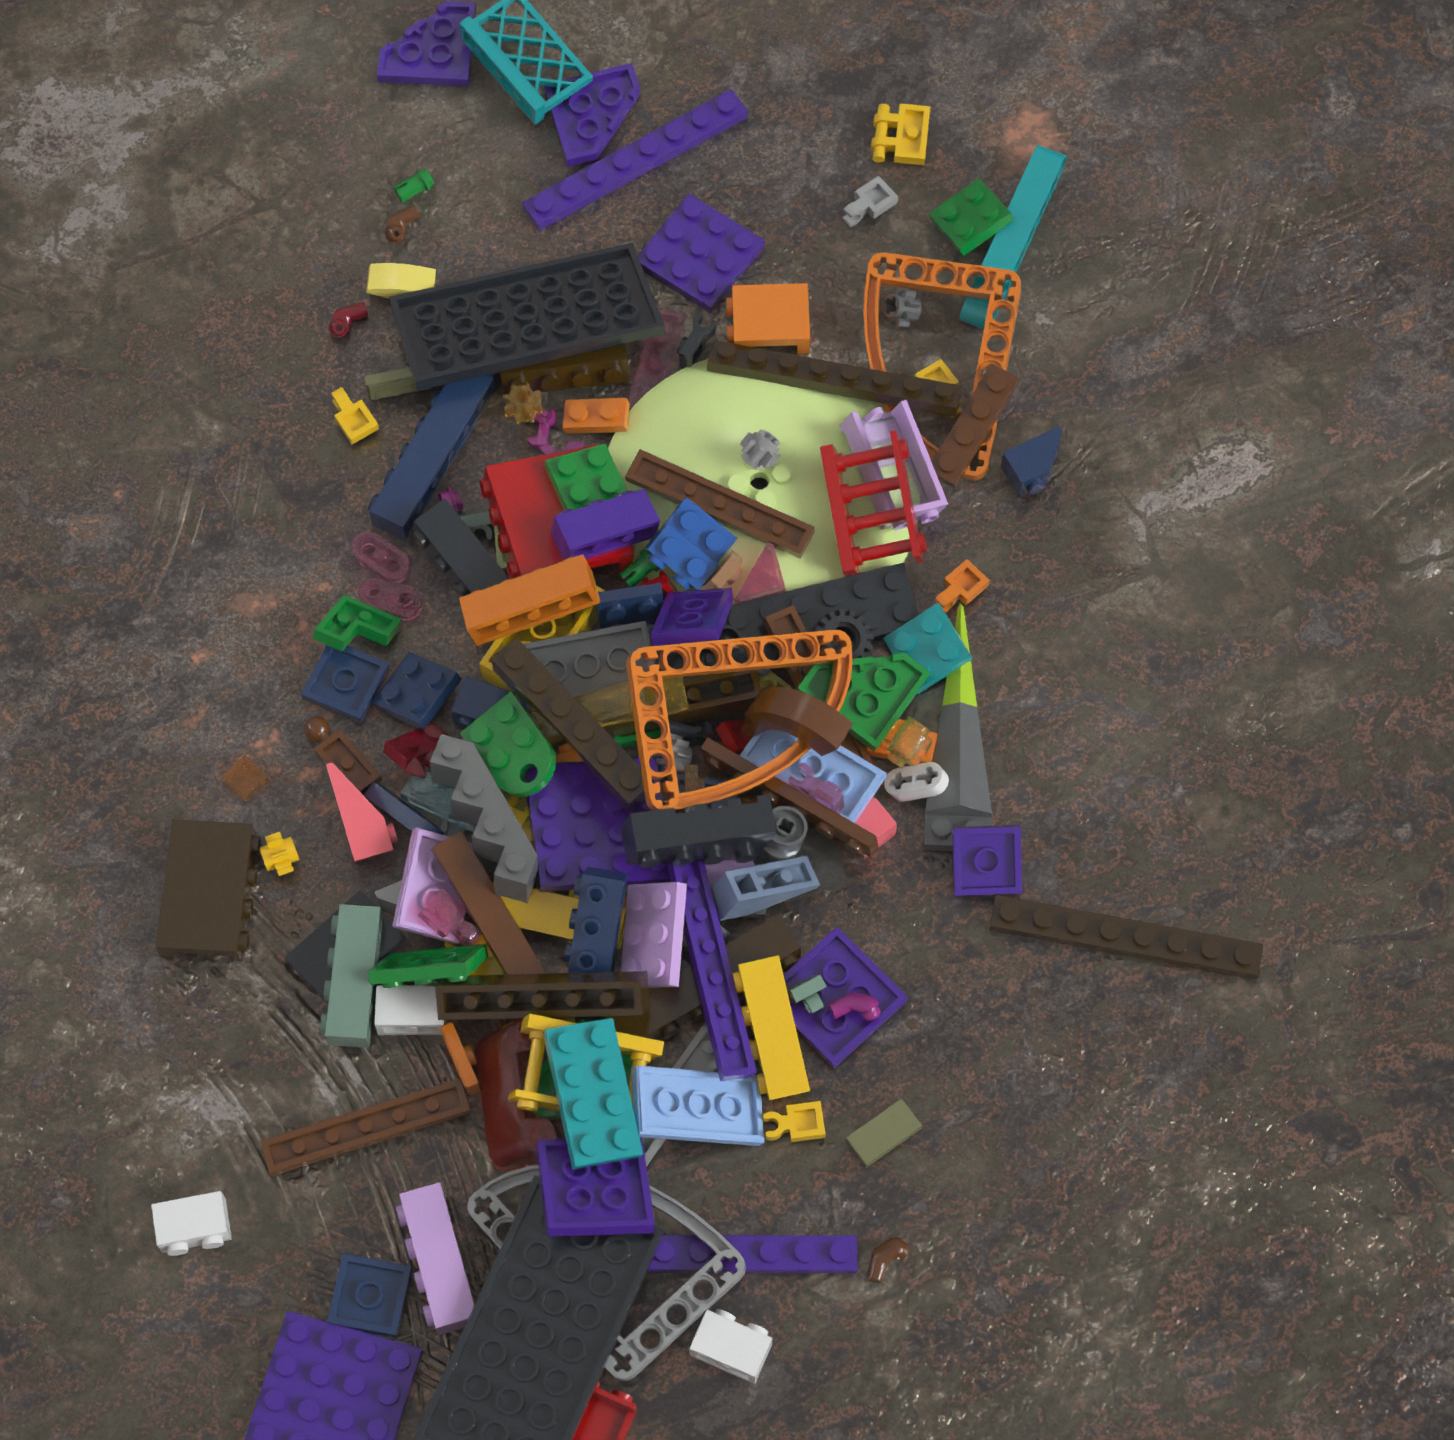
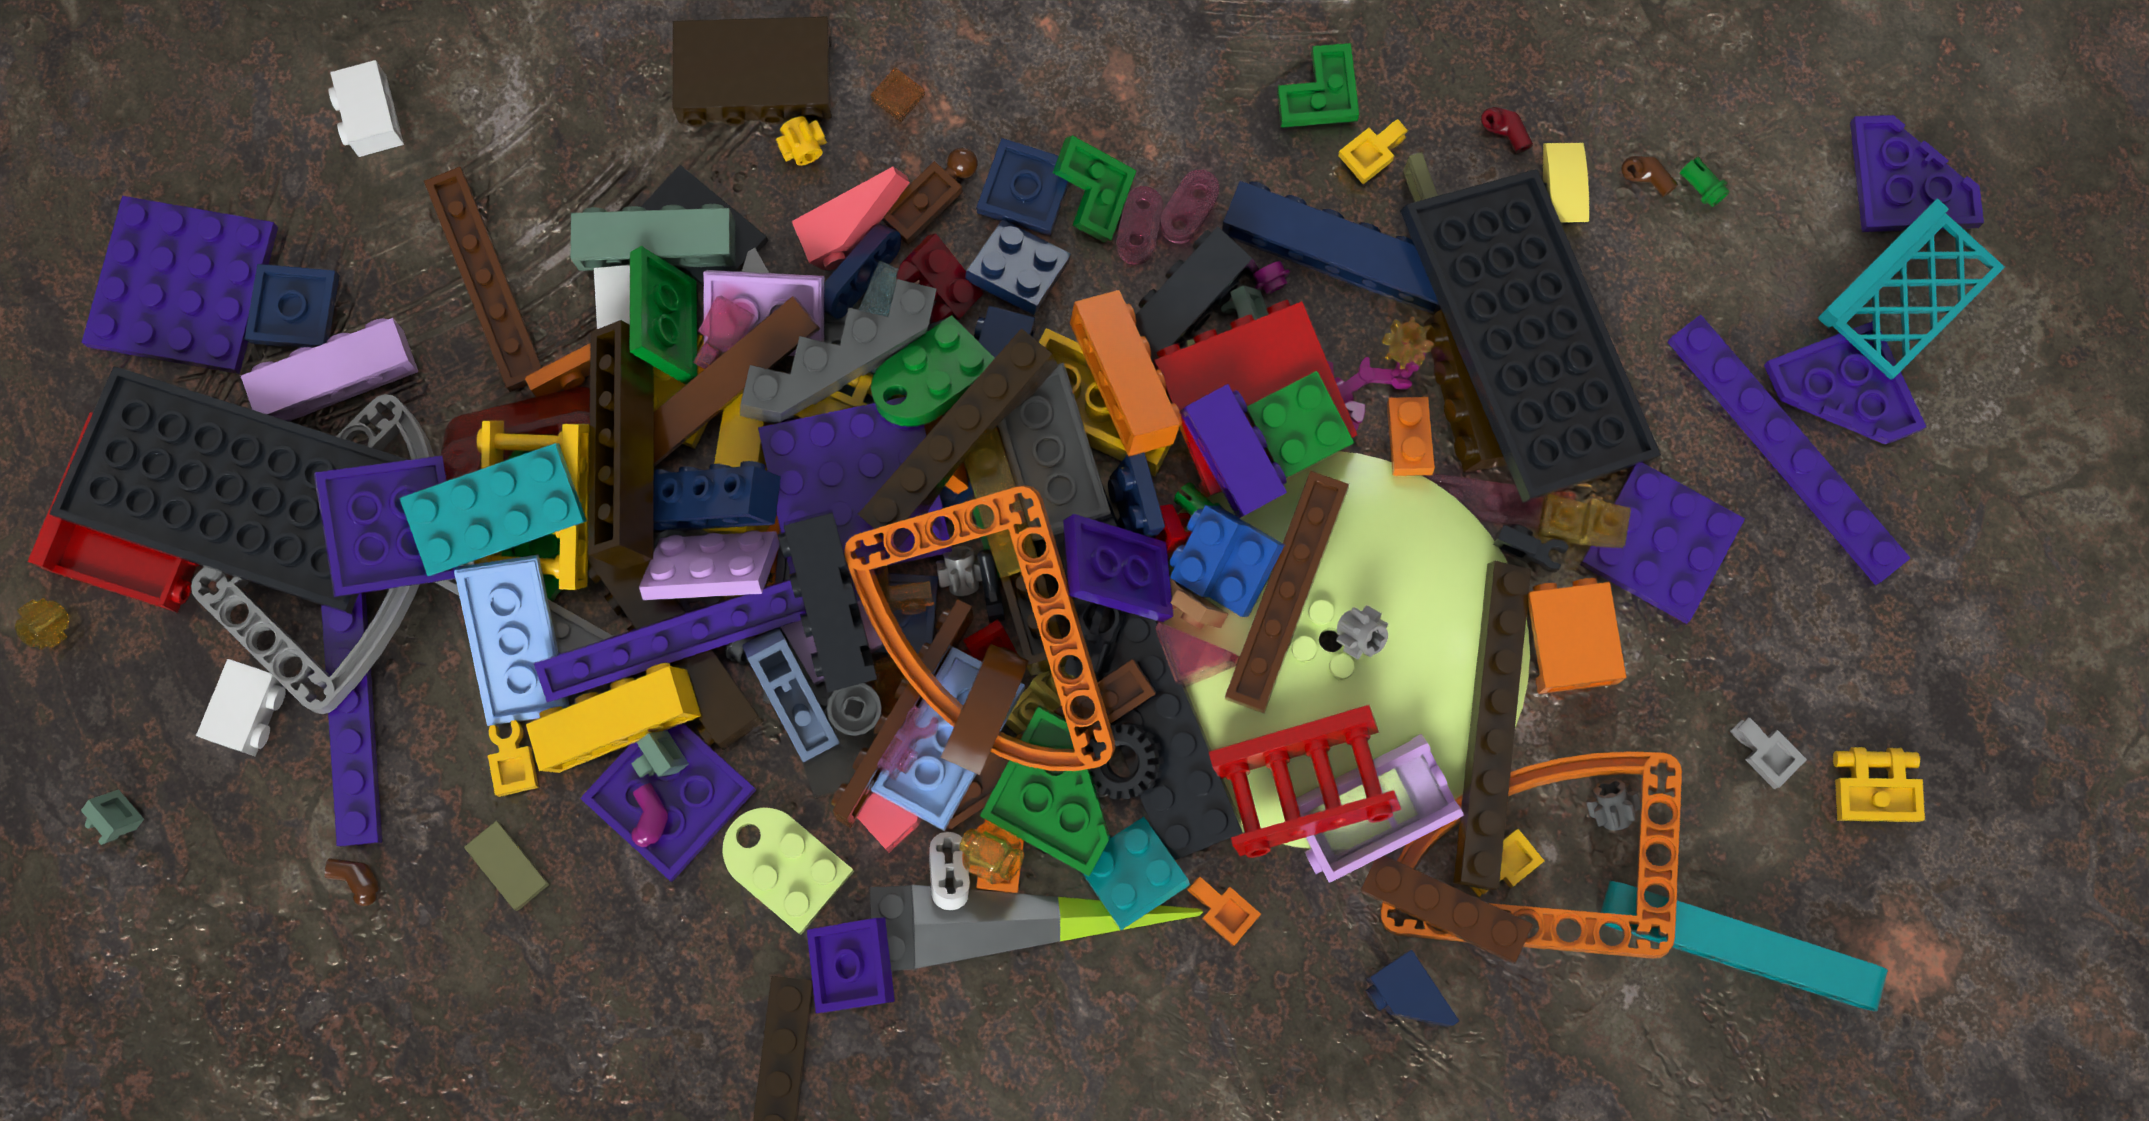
camera: 85 degrees right, 10 degrees up
green plate [929,178,1014,256] -> none
none -> yellowish green plate [723,808,854,935]
none -> green plate [1277,43,1359,128]
none -> clear yellow slope [1537,494,1631,548]

